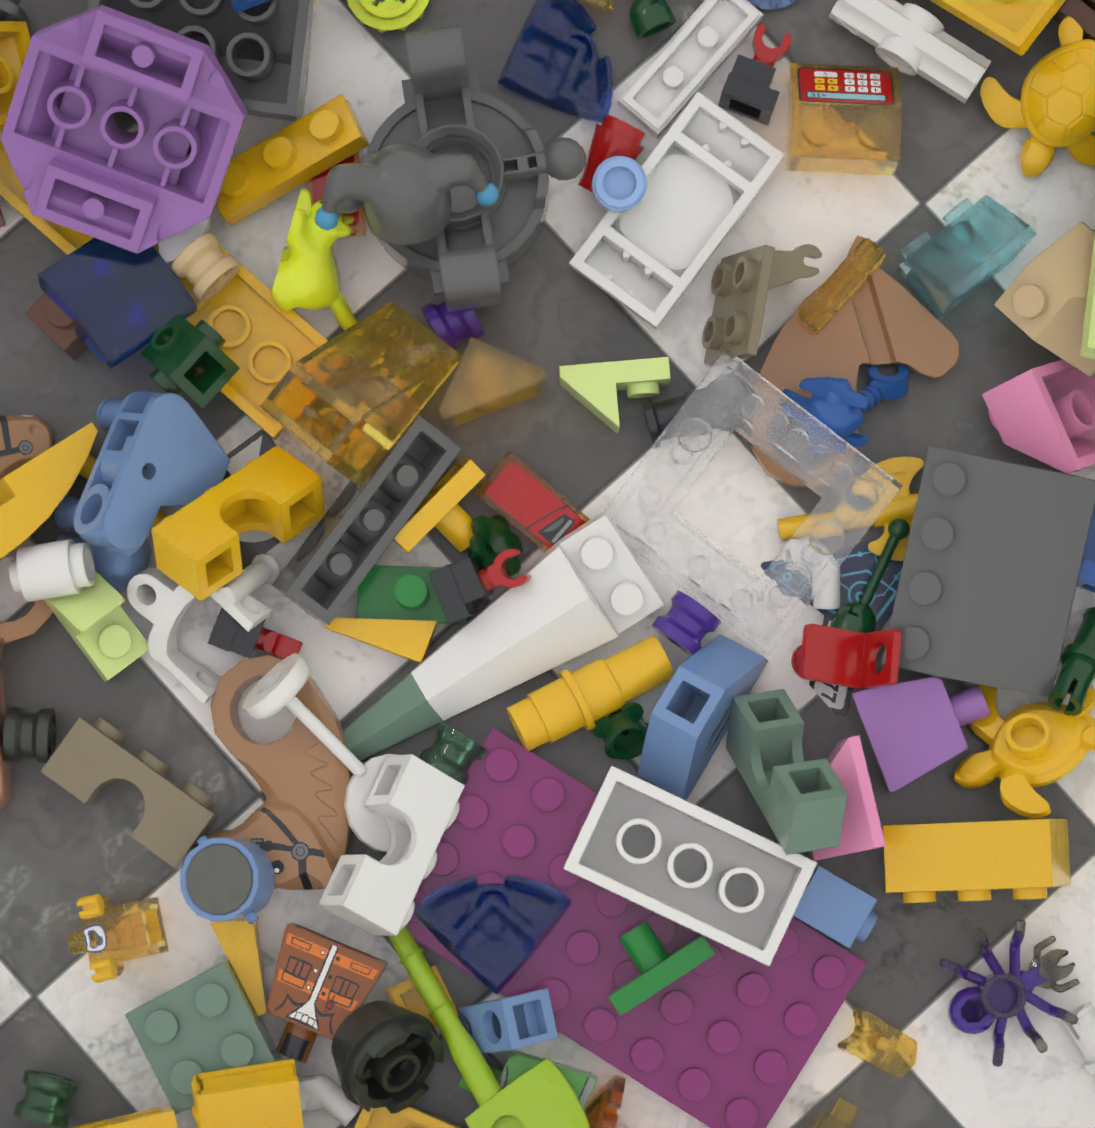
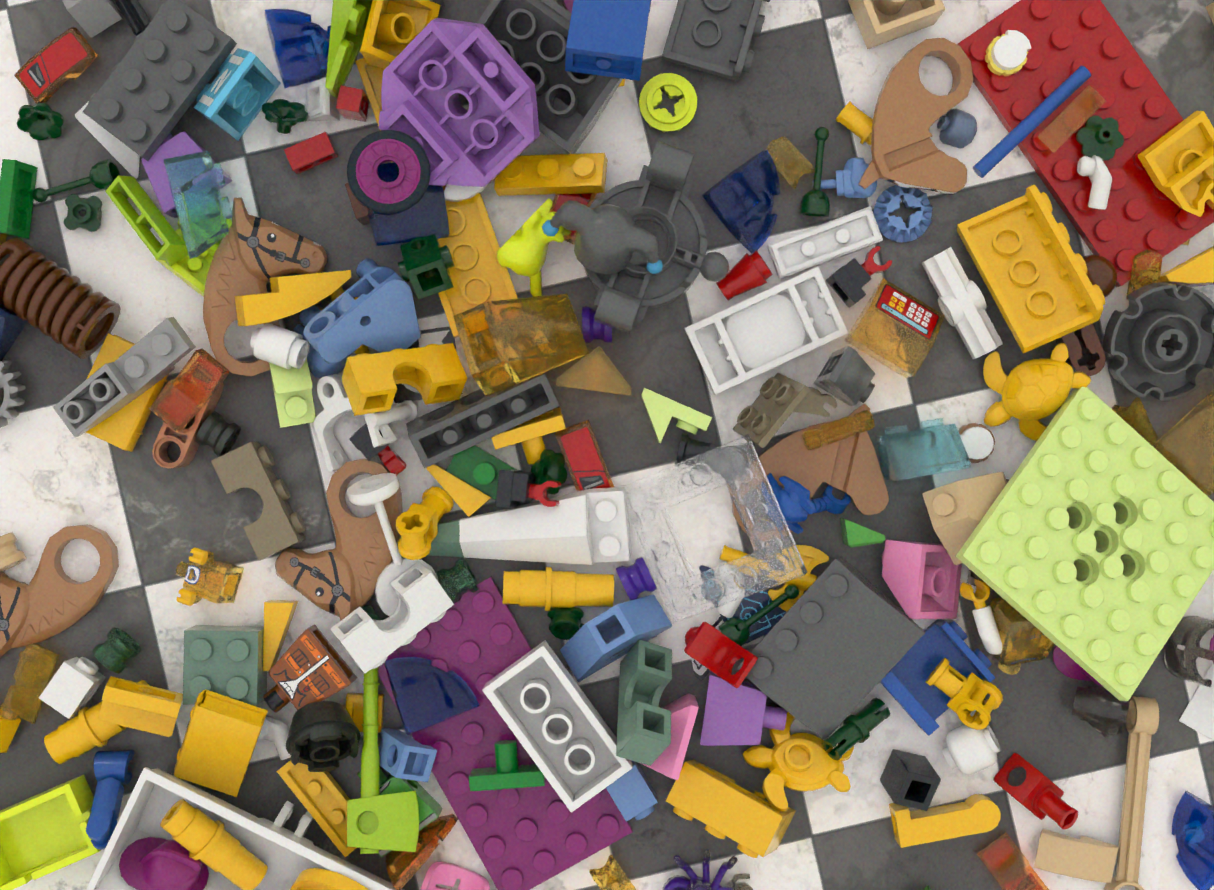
camera: 30 degrees right, 5 degrees up
tan wheel [171,232,241,302] -> none
piece [180,835,275,924] -> none
light blue tile [592,156,647,213] -> none
none -> wheel [347,130,430,214]
none -> yellow connector [396,486,454,560]
none -> dark grey slope [813,346,875,406]
none -> bright green slope [840,518,885,548]
none -> white piece [953,423,995,463]

